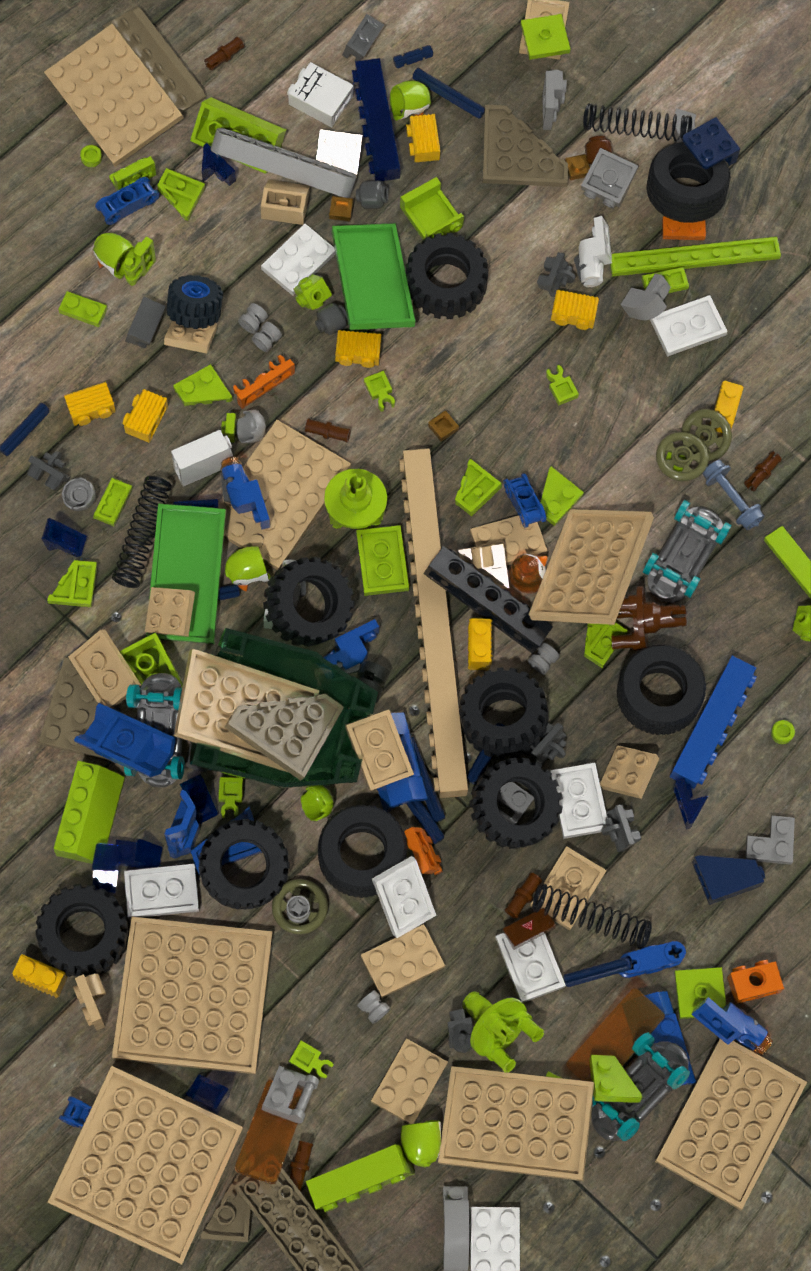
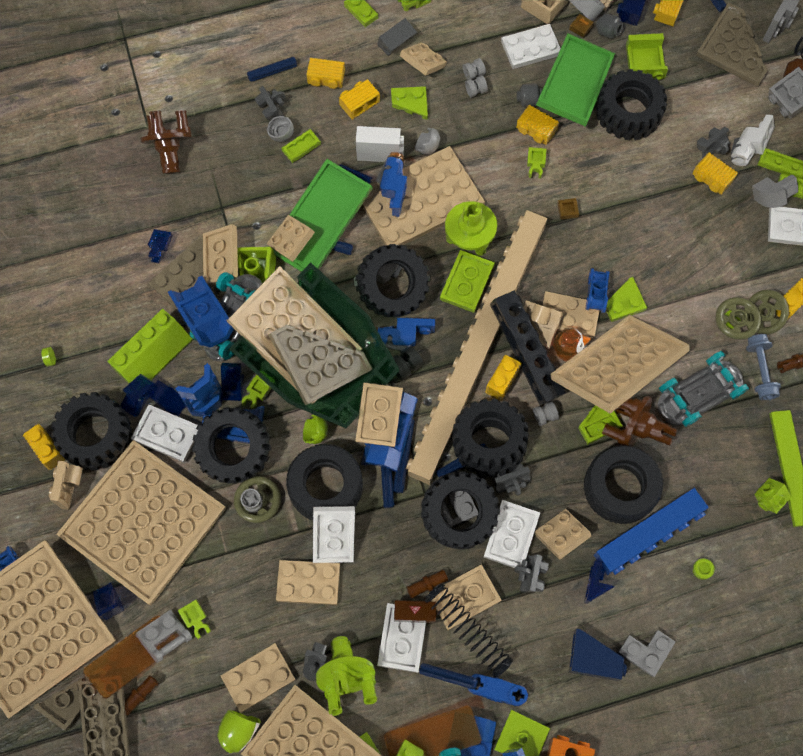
camera: 35 degrees right, 0 degrees up
clear blue slope [41,518,87,557] -> none
lime wing [47,560,97,607] -> none
black piece [112,476,172,588] -> none
black wheel [166,275,223,329] -> none
lime plate [221,413,236,443] -> none
lime piece [225,546,271,592] -> none
orange plate [233,355,295,409] -> none
lime brick [293,274,332,310] -> none
reddish brown pin [305,418,351,443] -> none
lime wedge [306,1144,415,1212] -> none
light grey wheel [357,990,391,1024] -> none
orange plate [404,827,443,875] -> none
lime wing [455,459,502,517] -> none
lime plate [546,365,579,406] -> none
pearl gold plate [565,154,590,180] -> none
none -> clear blue plate [148,229,173,264]

